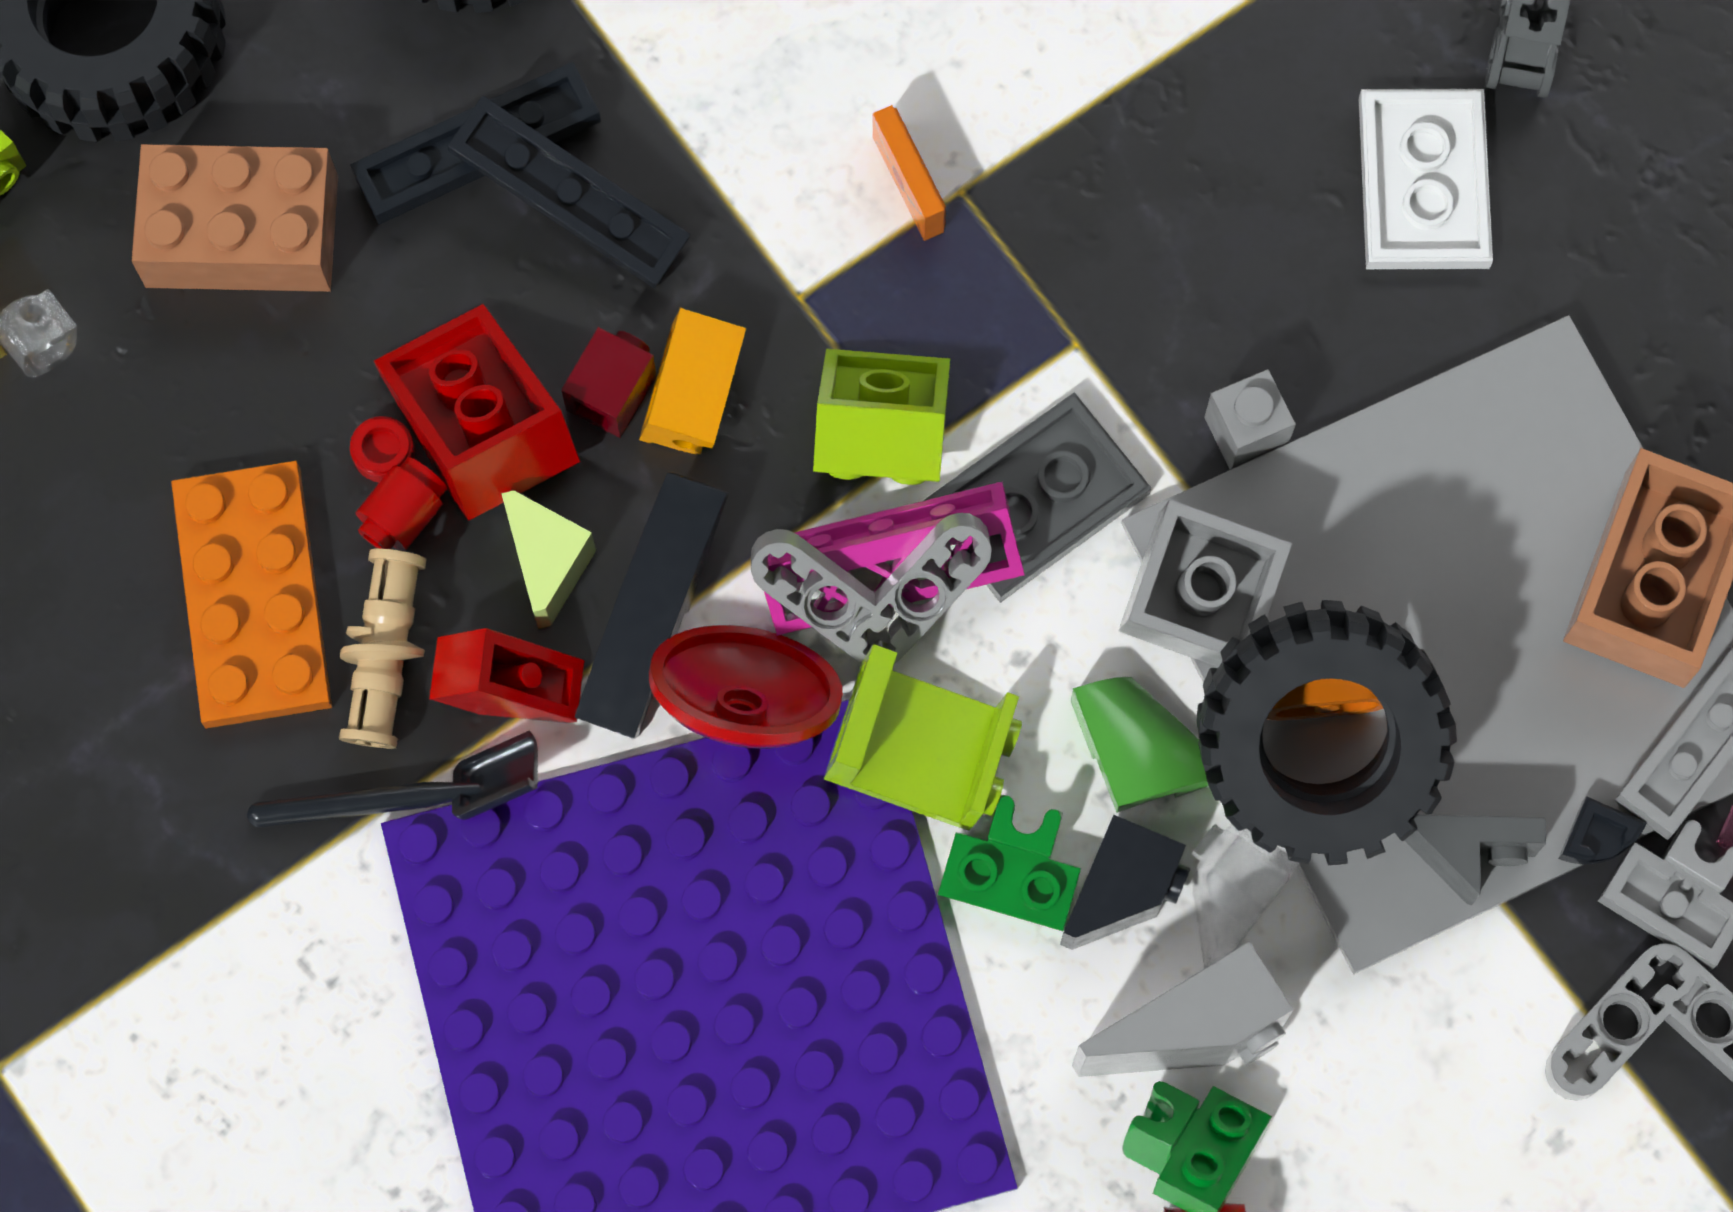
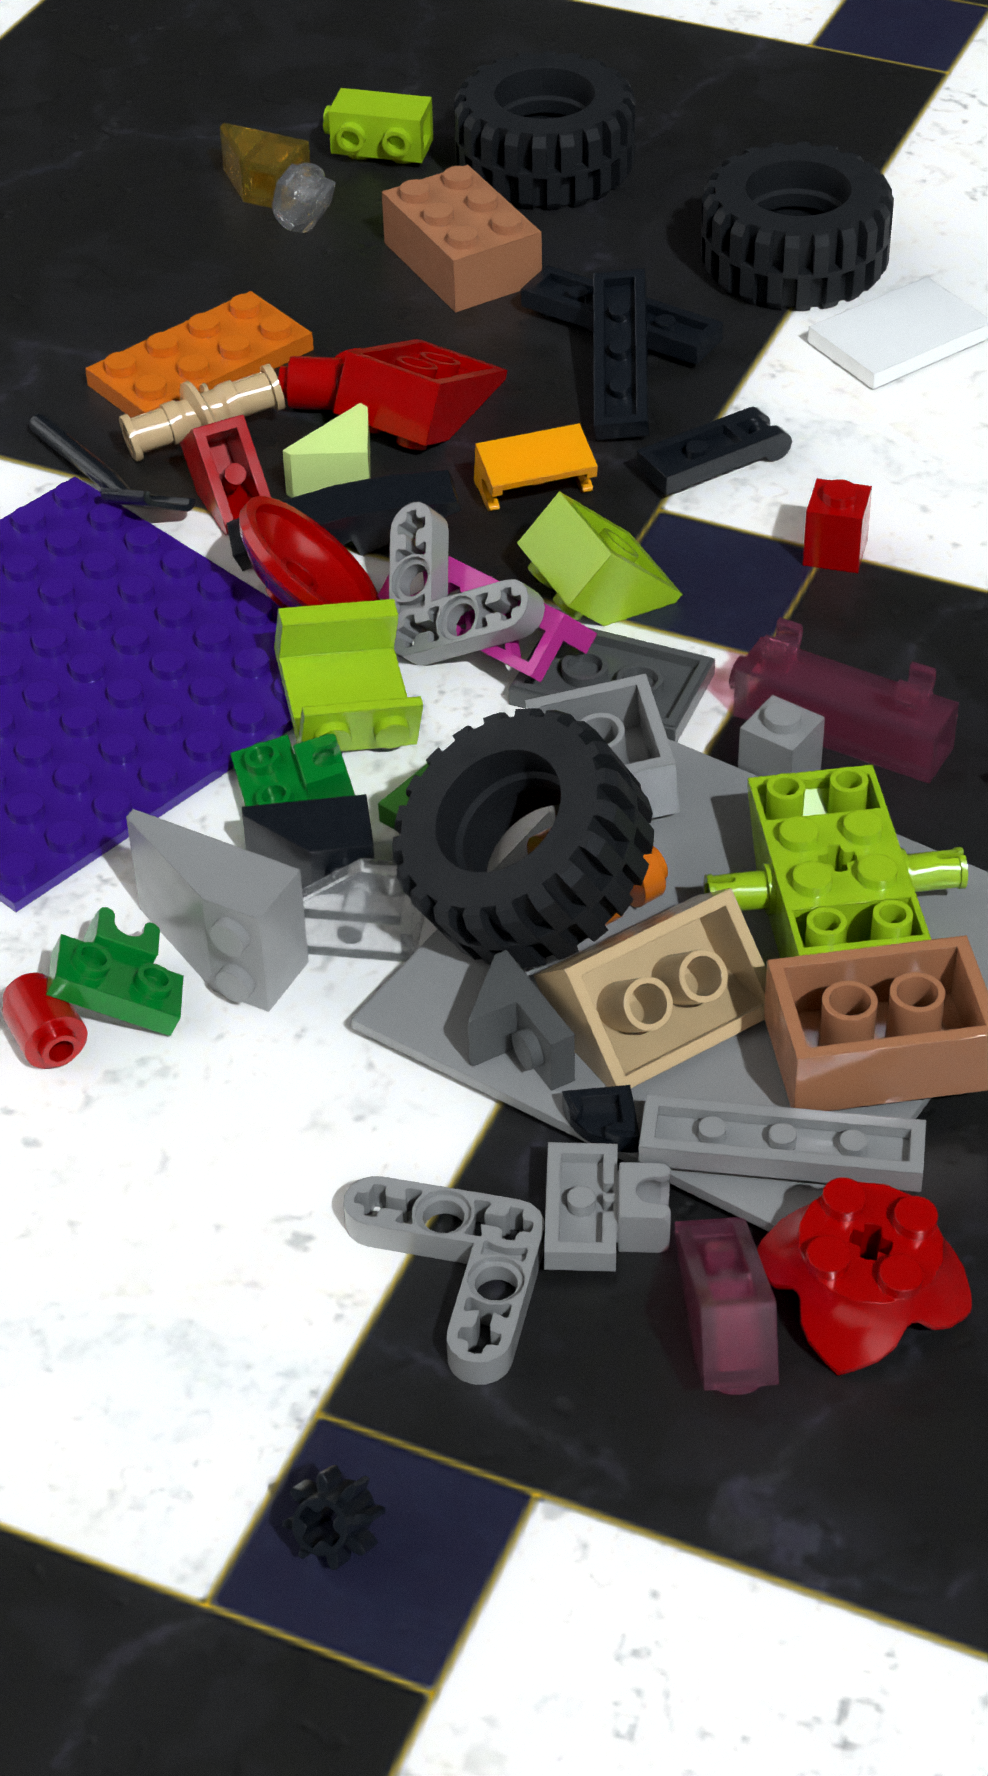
camera: 60 degrees right, 30 degrees down
dark red brick [561,327,657,438] -> none
orange tile [872,105,946,241] -> none
none -> tan slope [533,888,767,1088]
none -> black plate [636,407,792,495]
none -> lime slope [703,765,968,958]
none -> clear pink brick [729,617,959,784]
none -> red brick [803,478,872,573]

